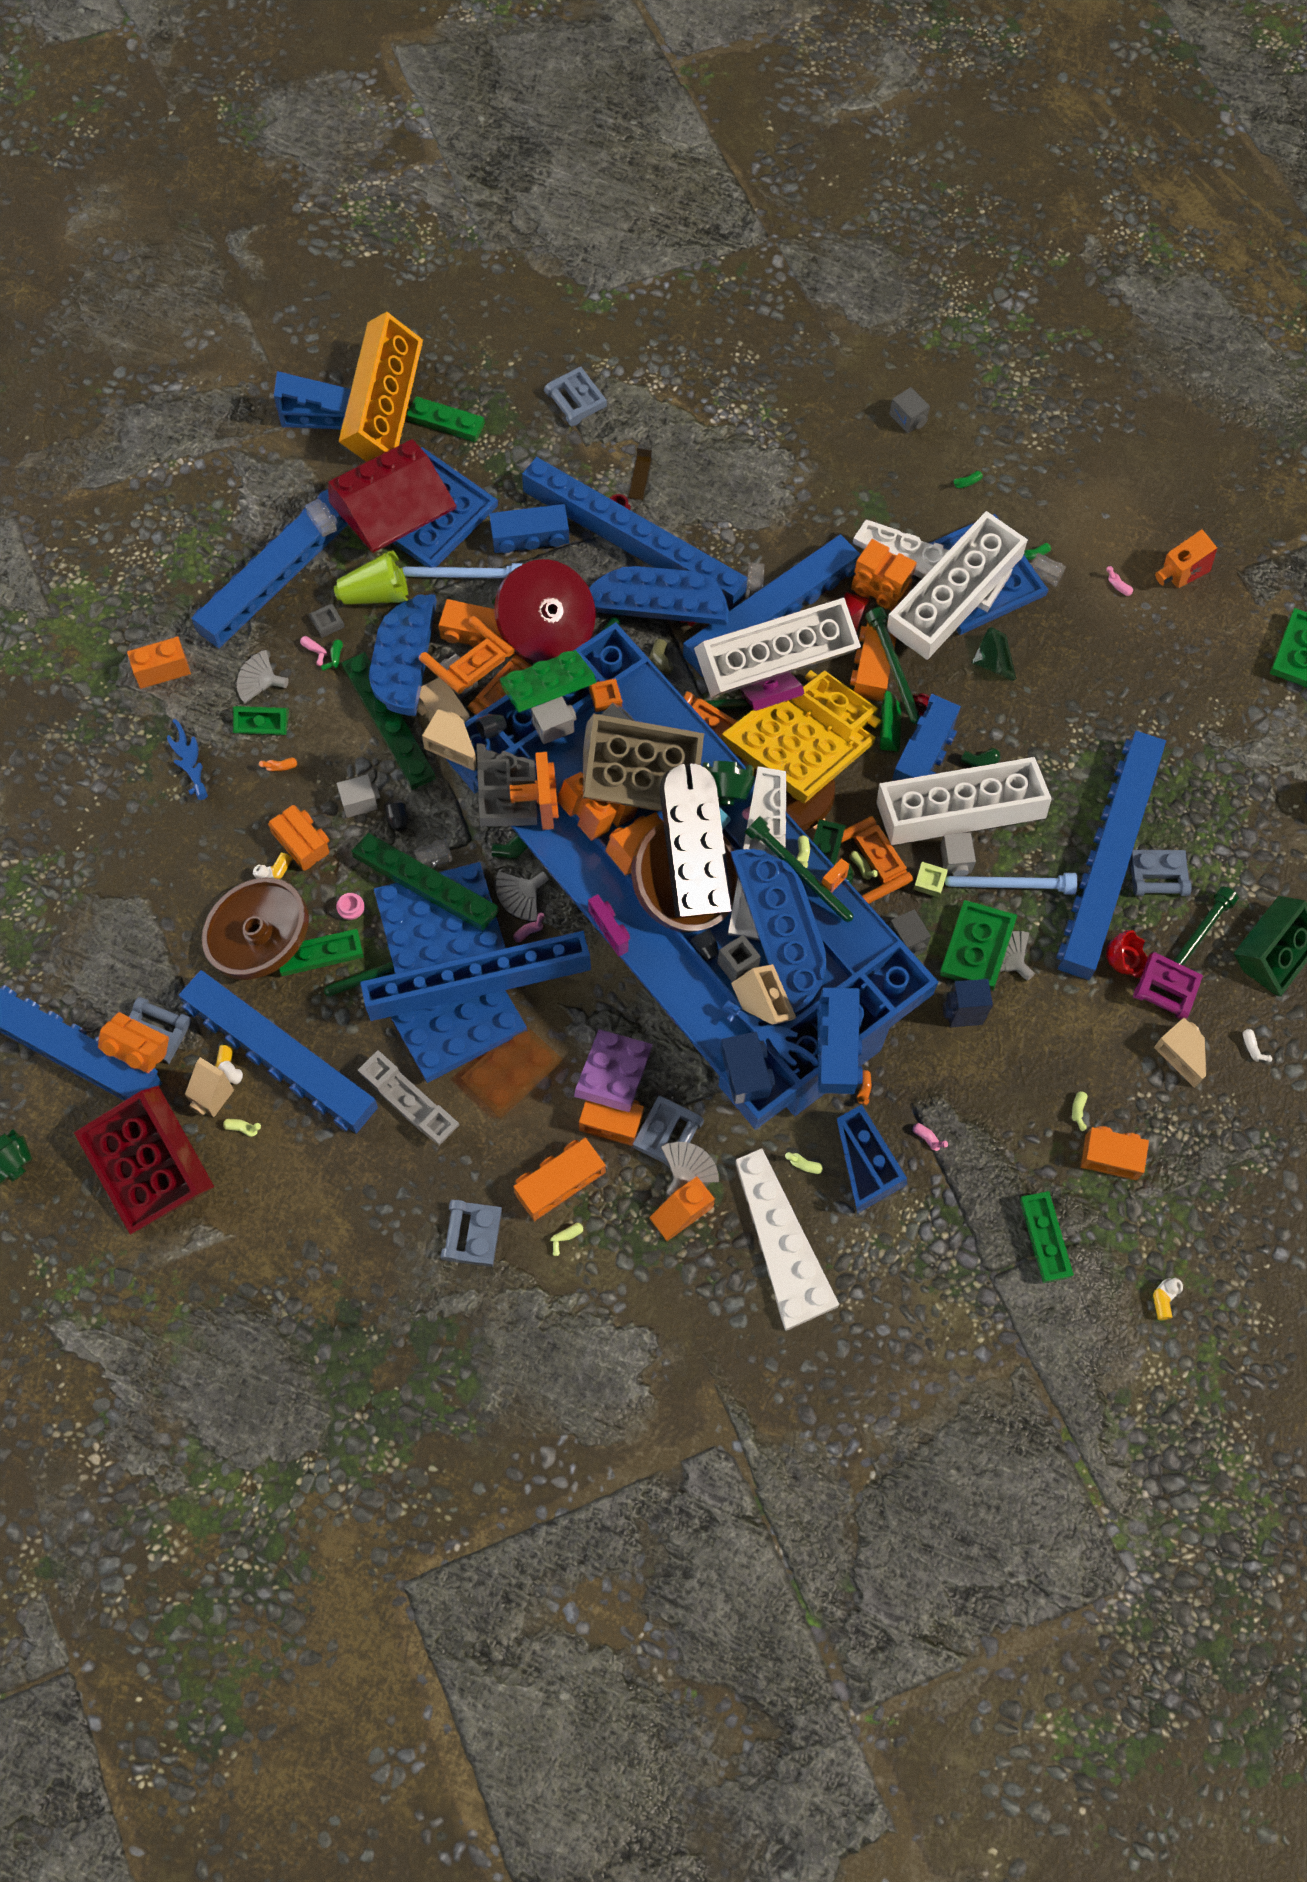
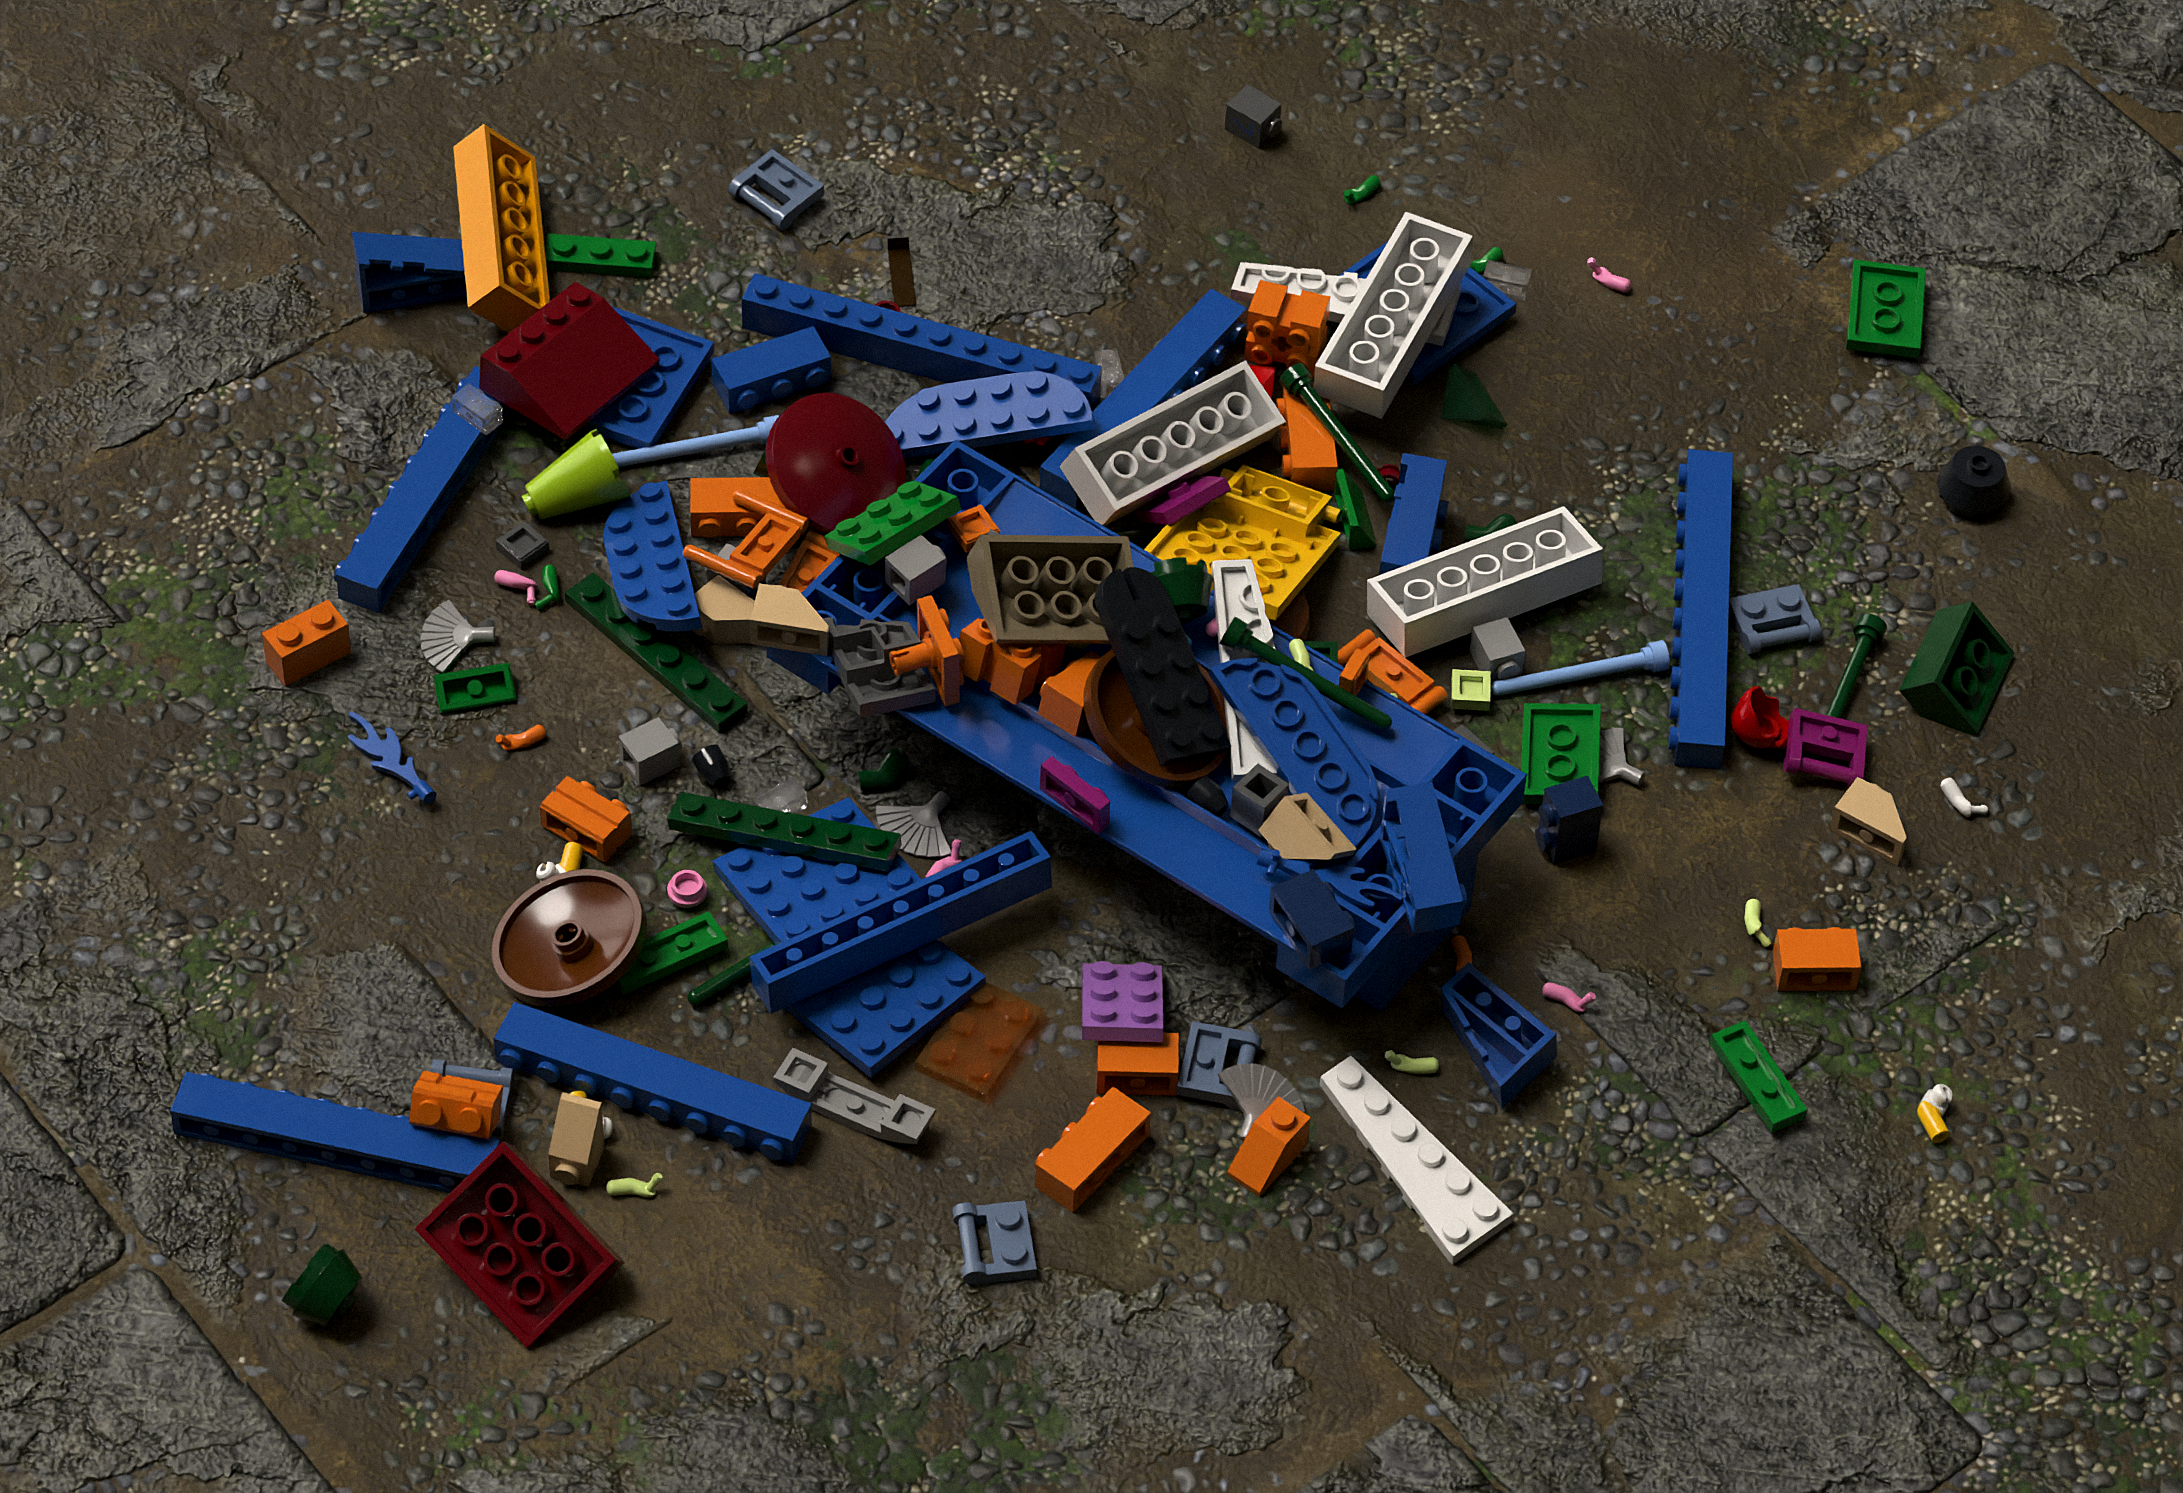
camera: 15 degrees left, 15 degrees down
black hose [476,714,507,740] -> none
yellowish green piece [550,1222,583,1256] -> none
orange torso [1155,530,1217,588] -> none

